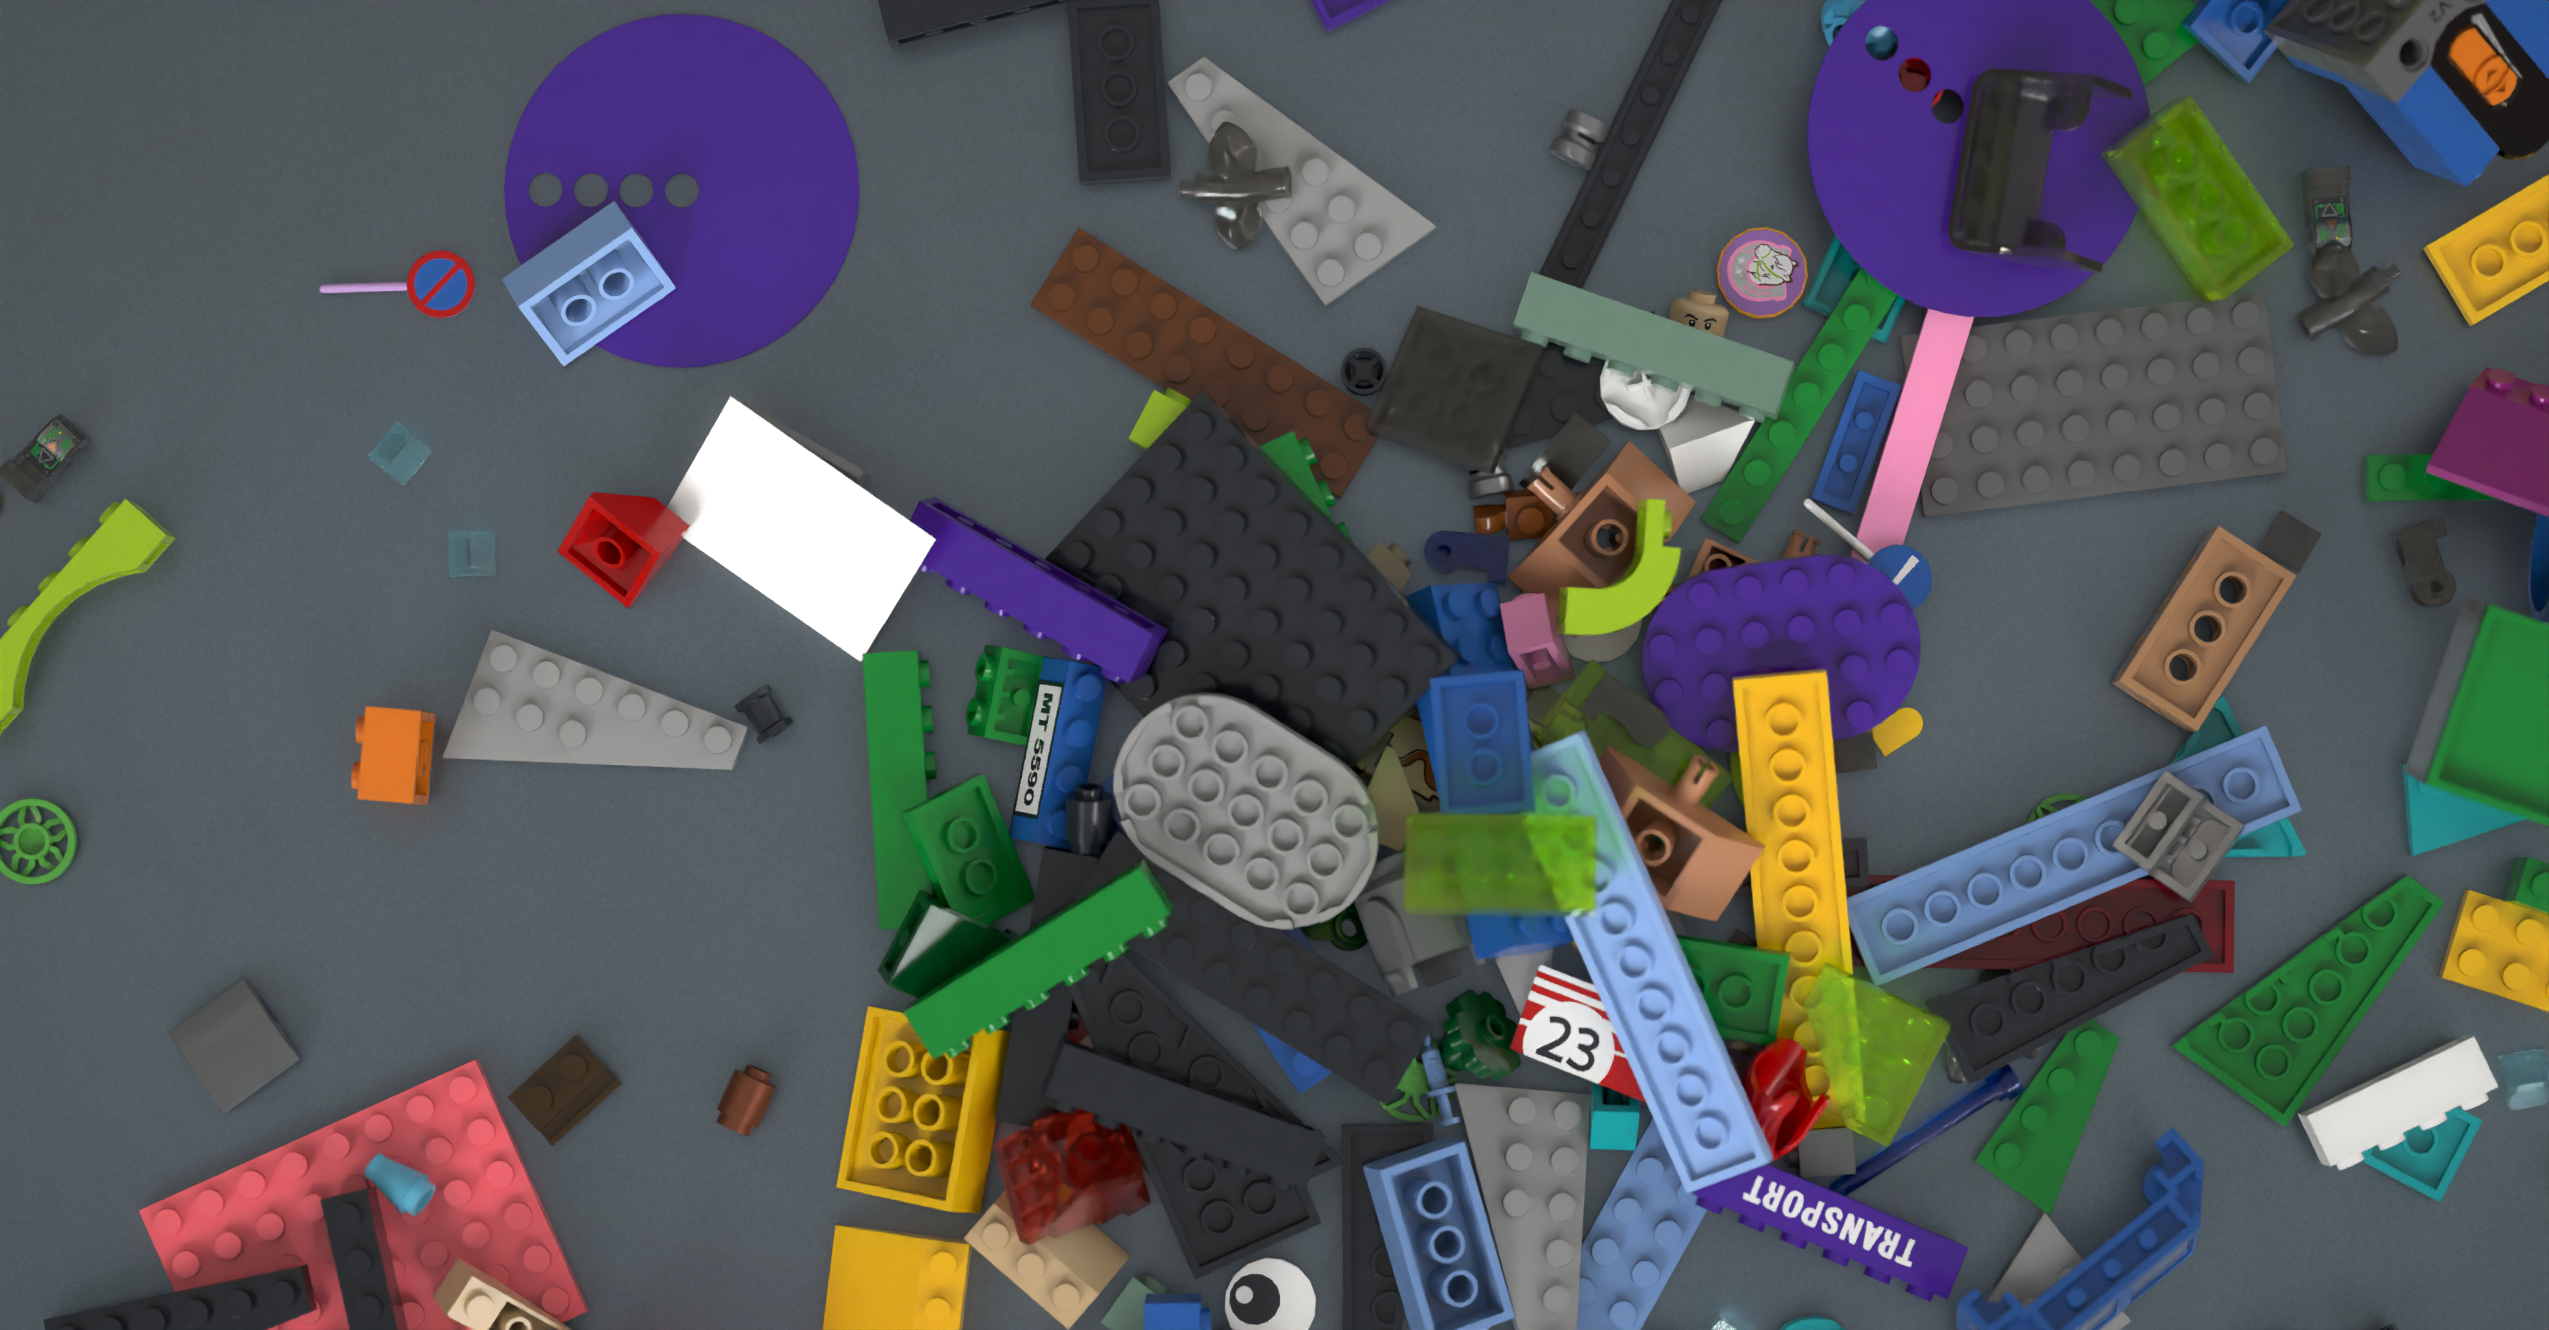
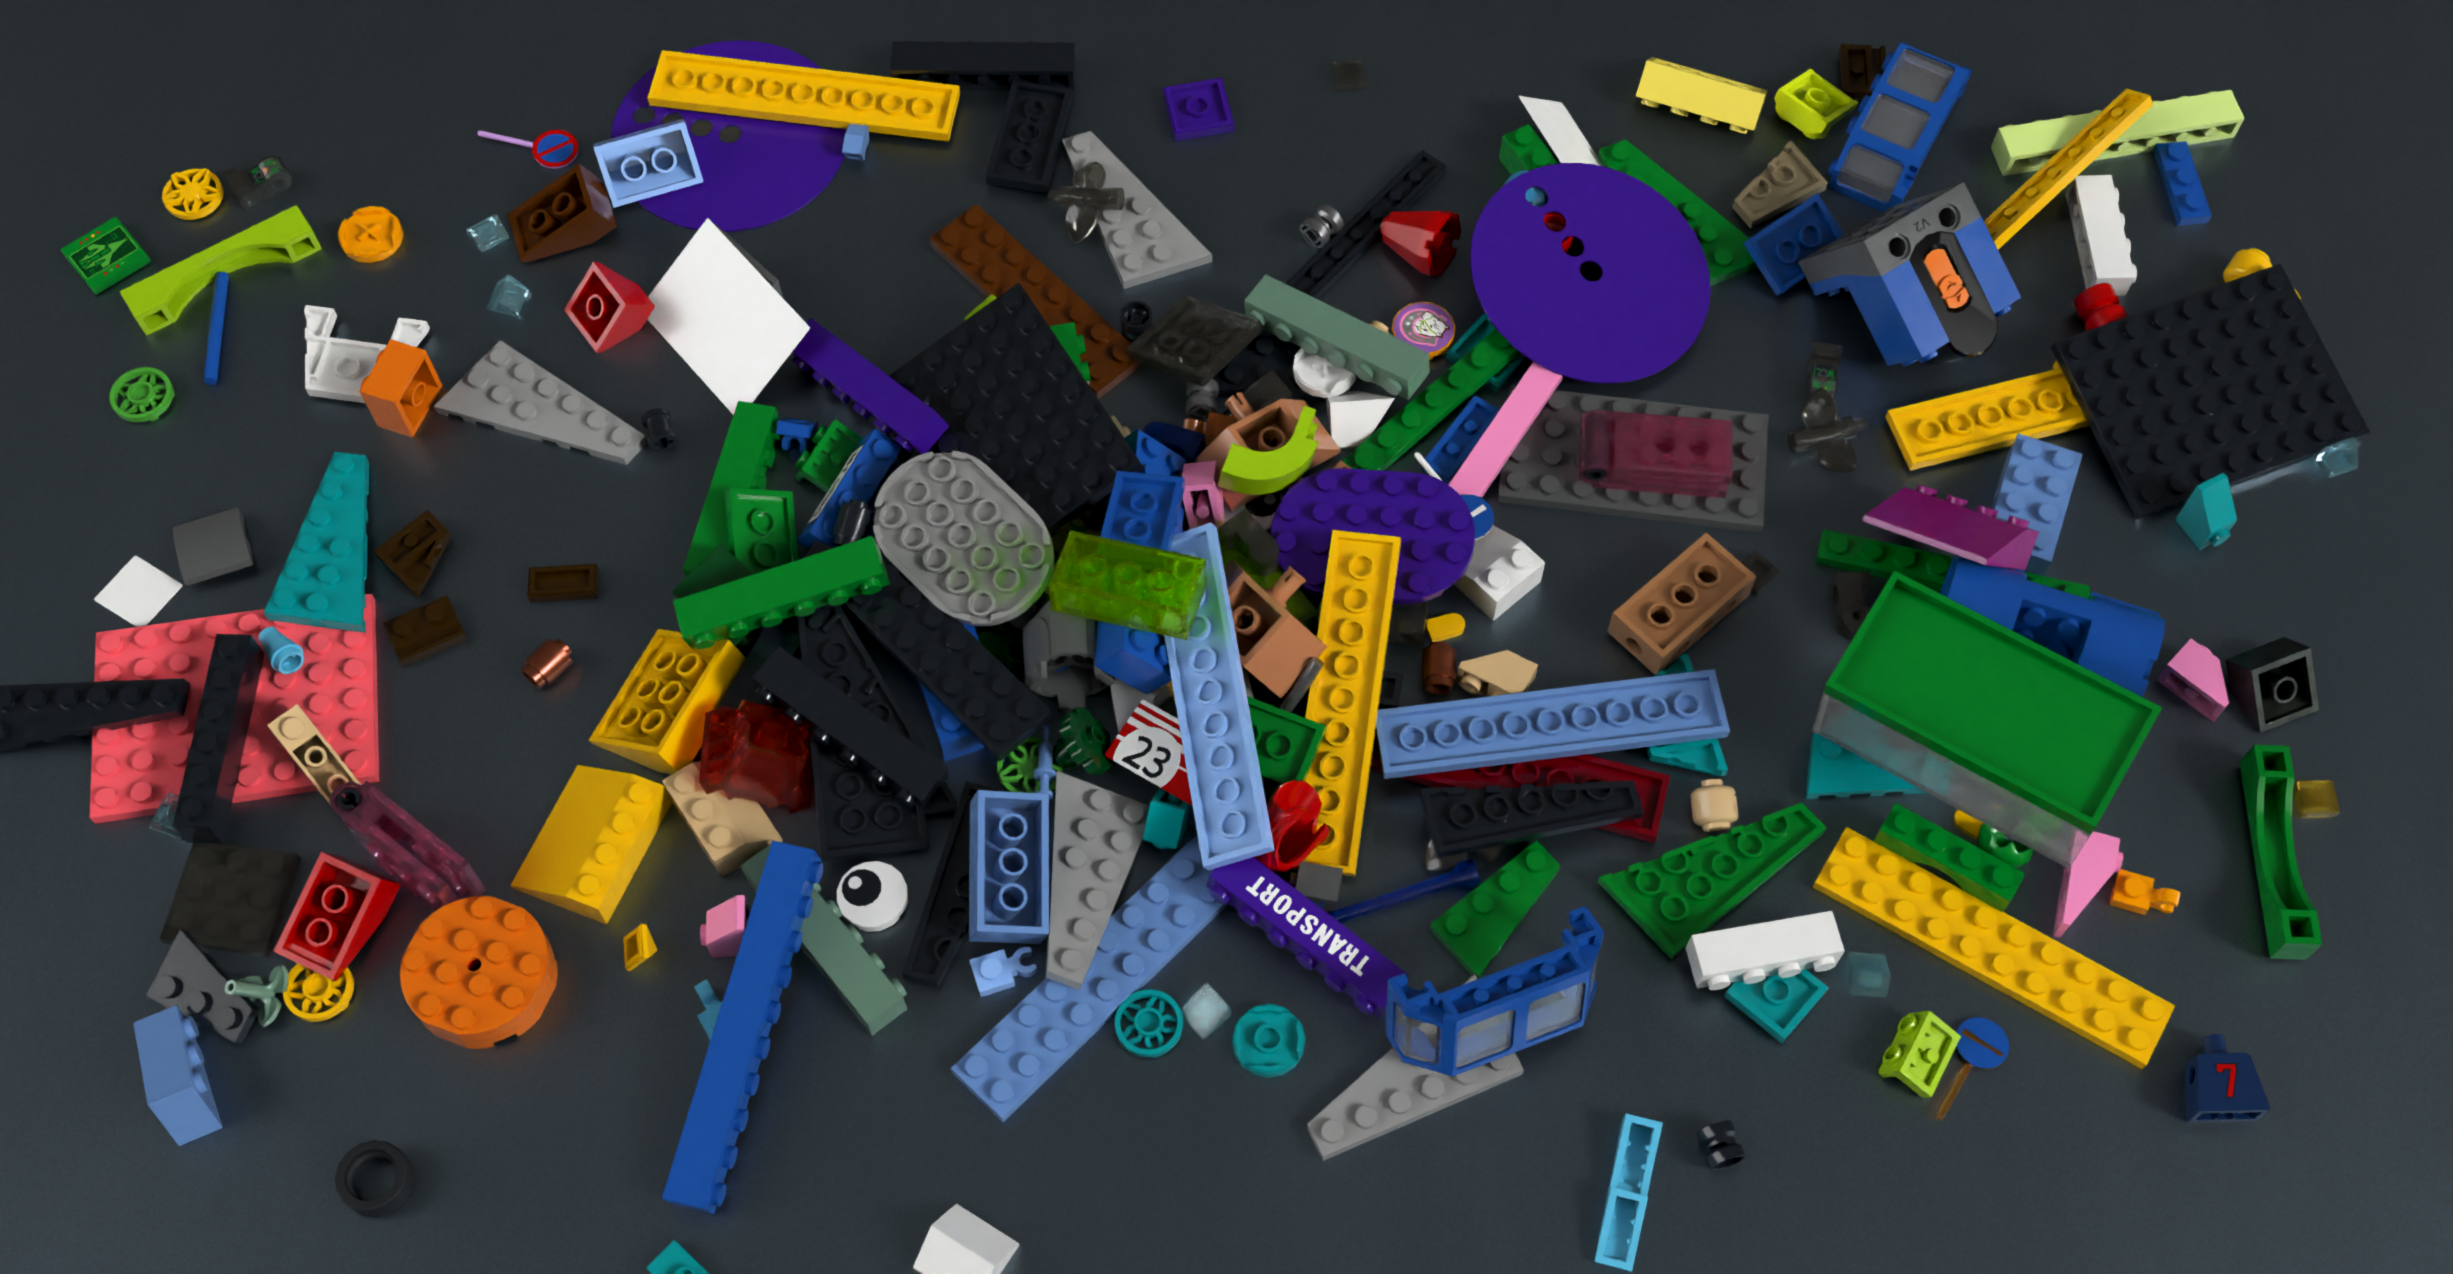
camera: 10 degrees right, 25 degrees down
clear neon green plate [1804,962,1951,1147] -> none
clear smoke windscreen [1948,69,2133,273] -> none
clear neon green brick [2101,95,2295,302] -> none
dark grey slope [2112,770,2245,904] -> none
none -> white sticker [94,556,183,627]
none -> blue bar [203,272,229,385]
none -> teal wing [264,452,370,633]
none -> white wing [304,305,430,403]
none -> light orange tile [337,206,404,263]
none -> dark brown wing [374,510,451,597]
none -> reddish brown slope [507,164,617,263]
none -> dark brown tile [527,564,599,603]
none -> yellow plate [647,50,960,142]
none -> blue tile [776,417,818,453]
none -> medium blue piece [842,124,869,161]
none -> flat silver bar [1279,657,1324,713]
none -> red cone [1380,211,1462,276]
none -> copper brick [1421,641,1456,695]
none -> white slope [1454,525,1545,621]
none -> tan slope [1456,650,1538,697]
none -> clear pink hinge [1579,410,1732,498]
none -> tan head [1690,779,1738,832]

